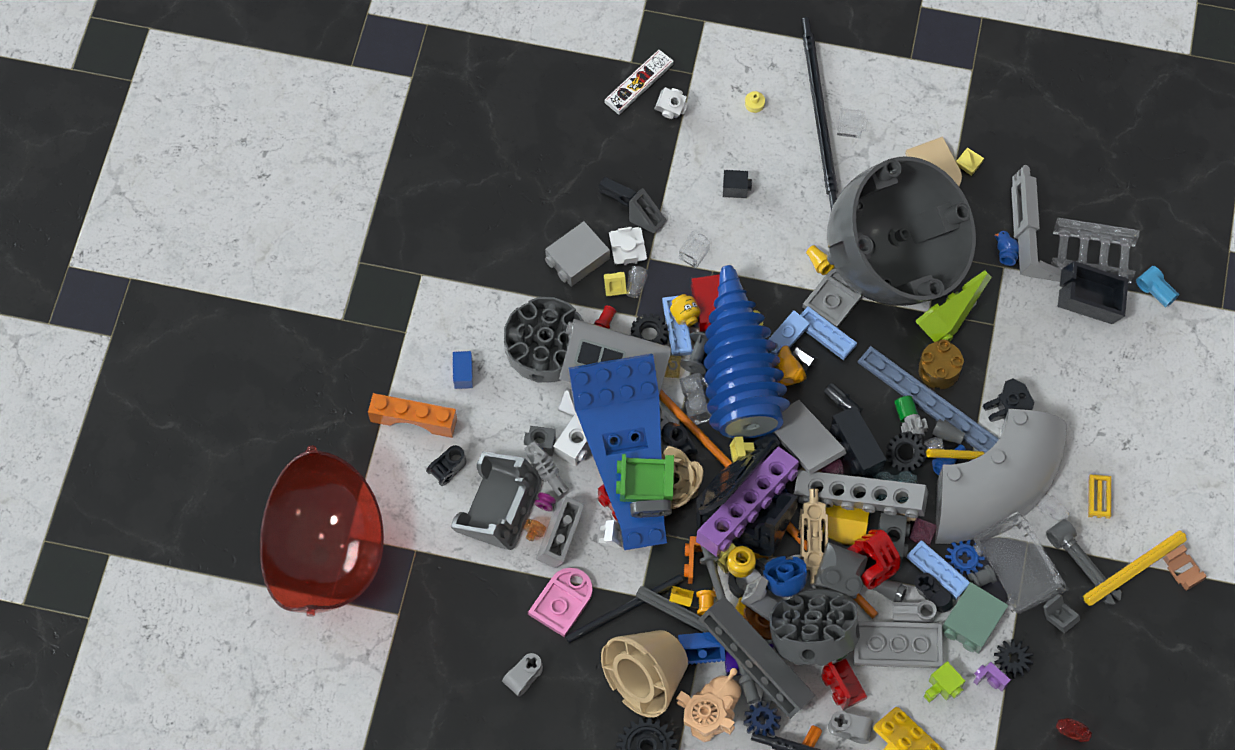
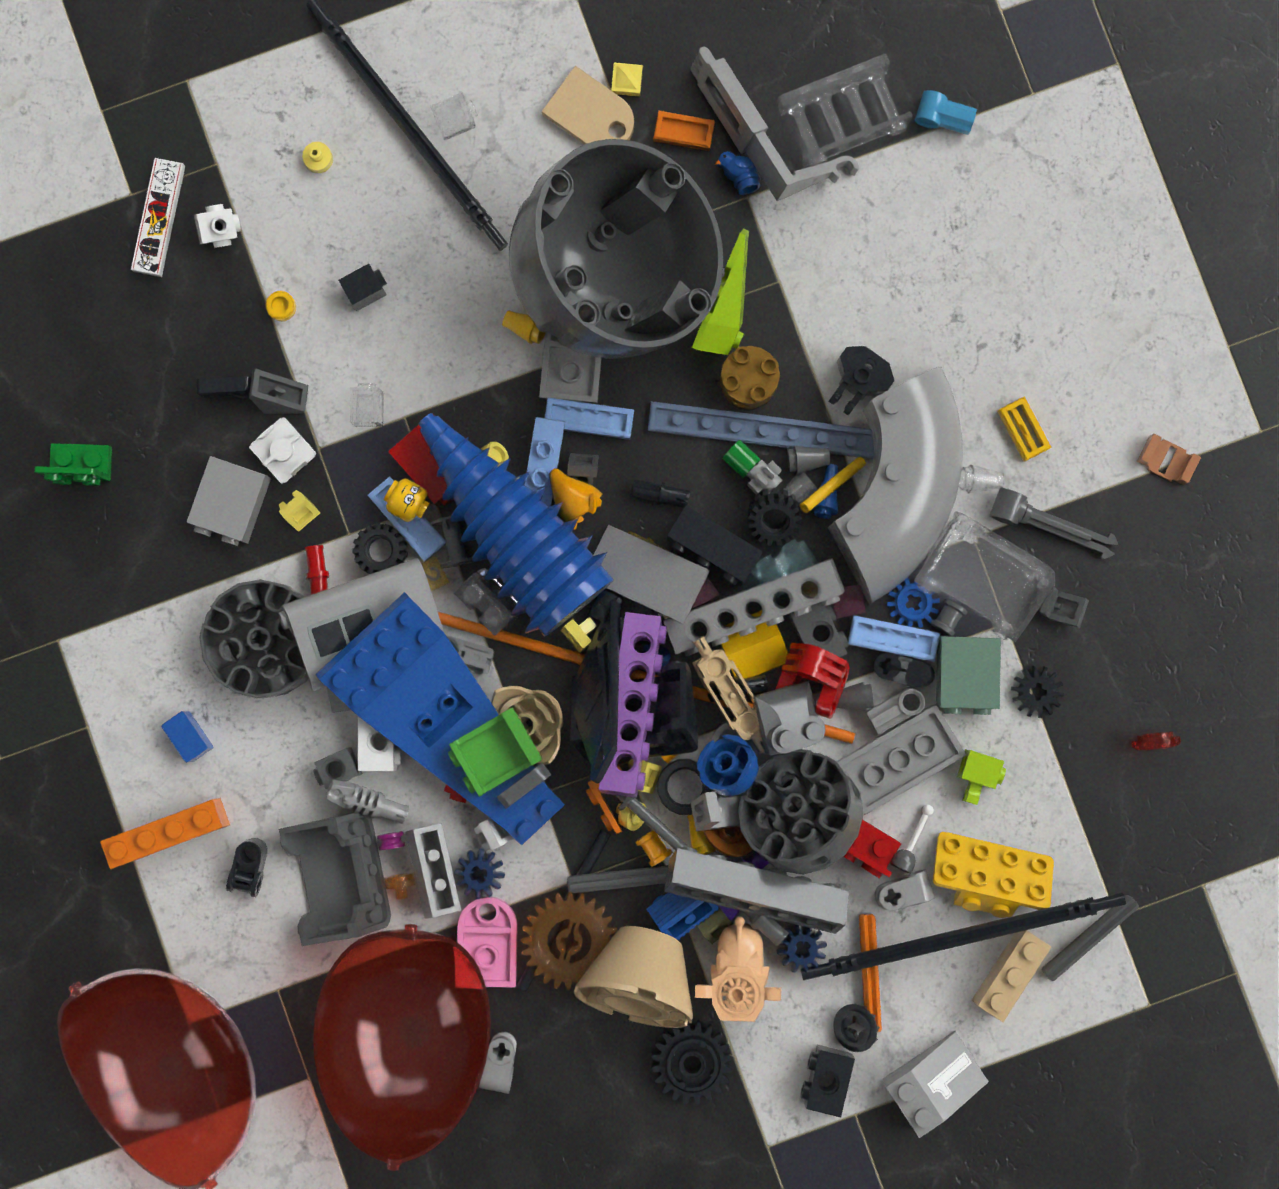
camera: 30 degrees left, 20 degrees up
clear cone [626,266,648,298] -> none
black piece [662,422,698,457] -> none
yellow tile [669,586,694,607] -> none
yellow head [727,546,756,578] -> none
medium lavender bracket [974,662,1011,691] -> none
black piece [1057,261,1129,324] -> none
yellow axle [1083,530,1187,606] -> none
none -> green bracket [34,443,112,486]
none -> yellow tile [266,291,296,322]
none -> clear red windscreen [313,924,491,1171]
none -> dark blue gear [454,848,505,899]
none -> clear orange gear [520,892,617,990]
none -> light yellow tile [616,802,646,831]
none -> orange tile [653,111,715,151]
none -> olive tile [697,908,733,944]
none -> hinge [890,805,934,874]

